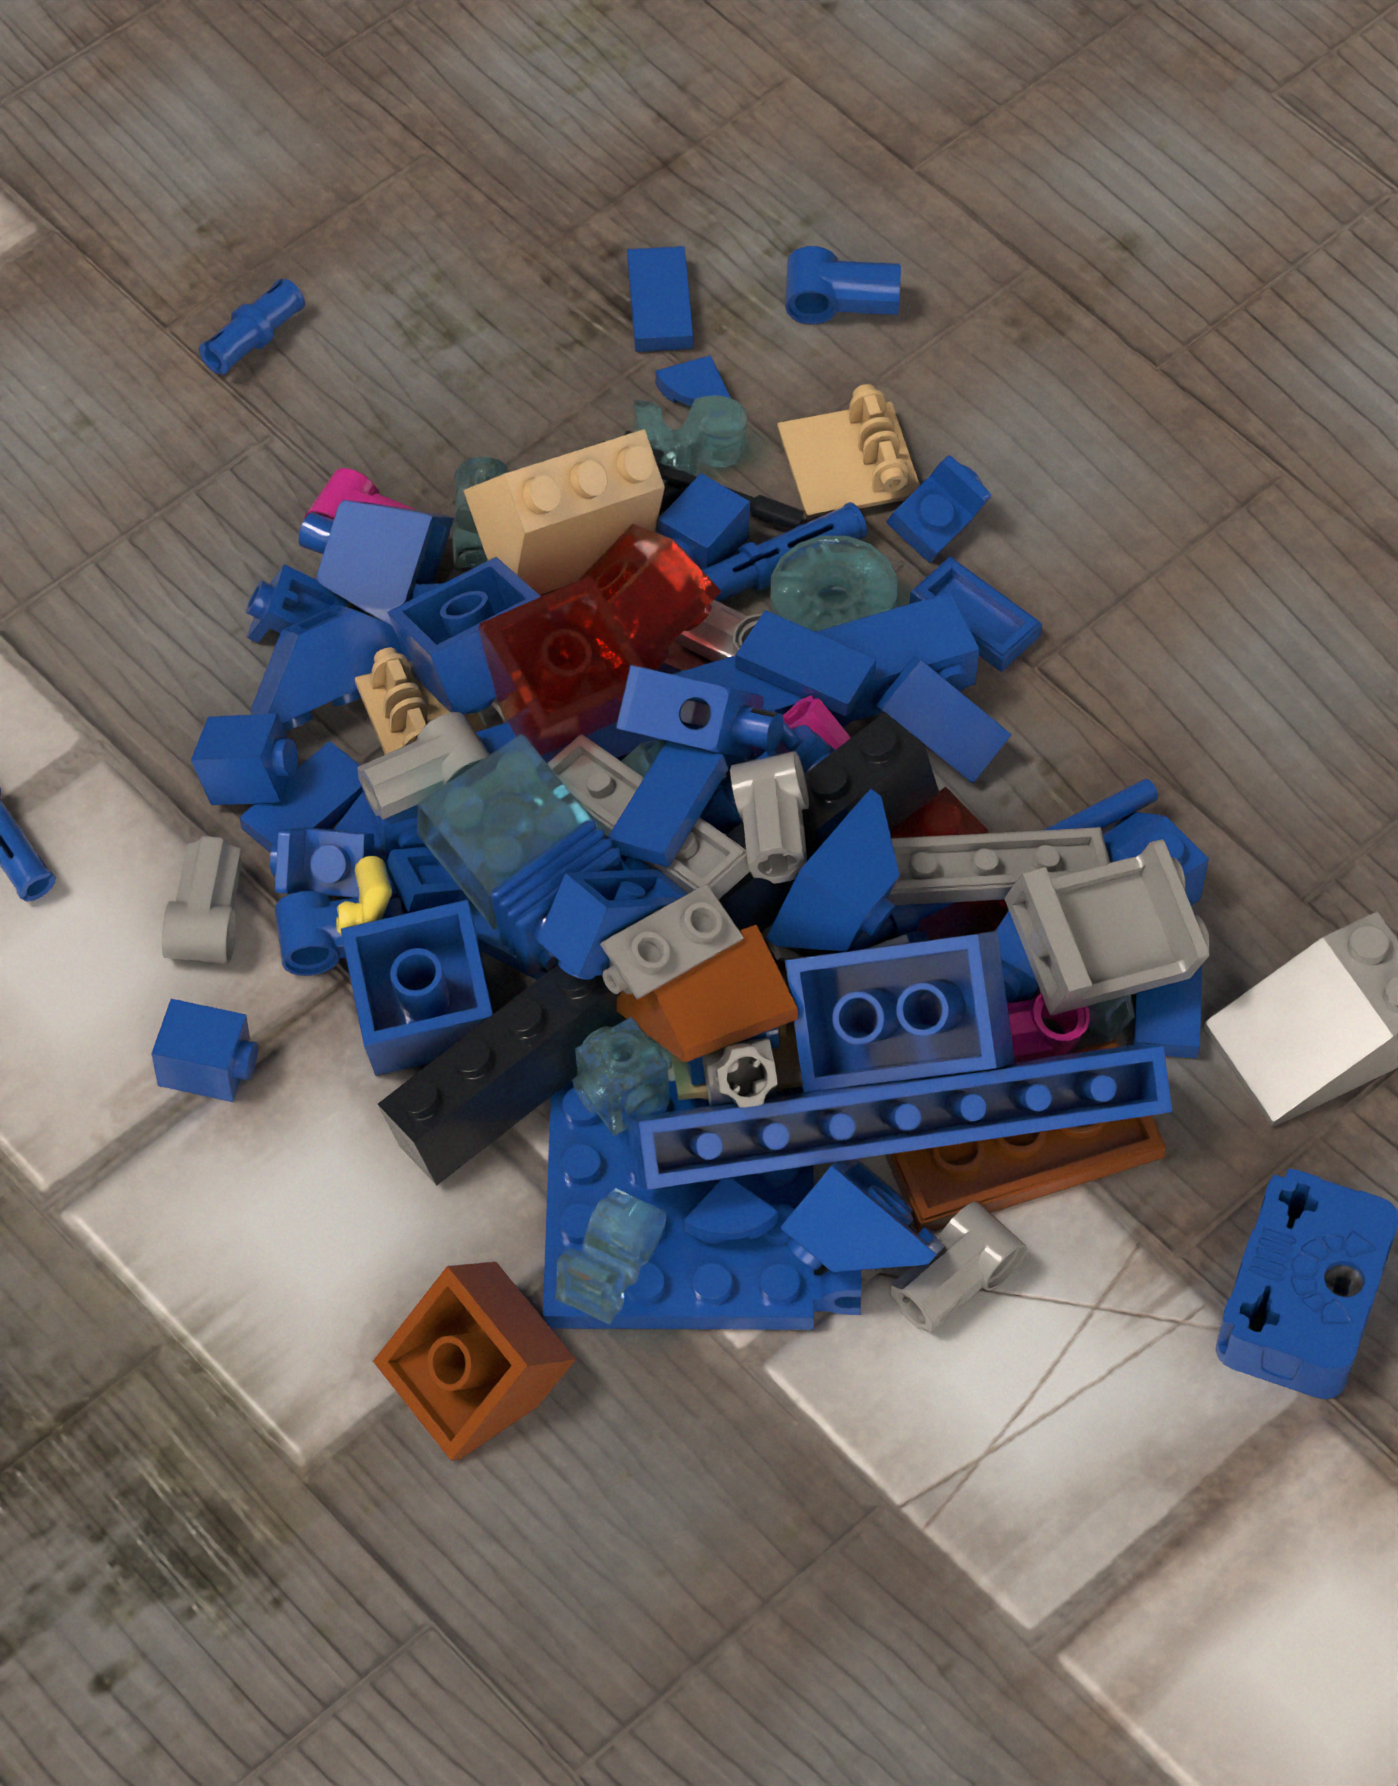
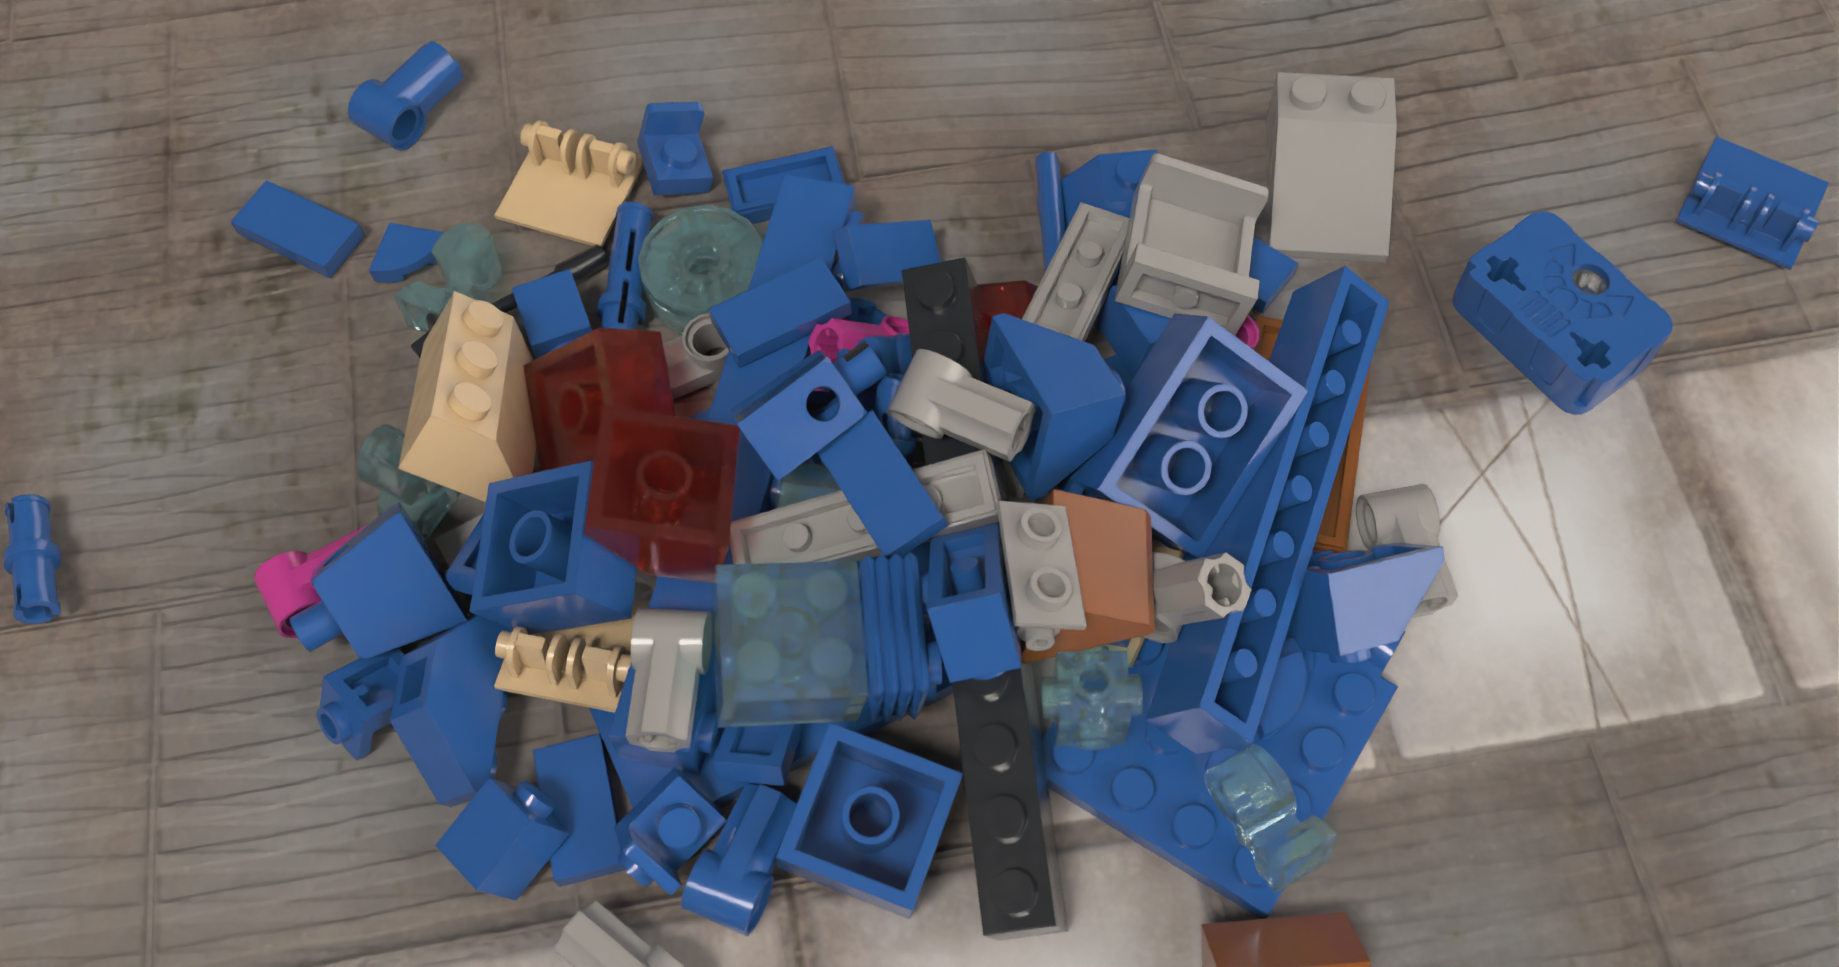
camera: 55 degrees left, 5 degrees up
light yellow arm [336,856,392,936] -> none

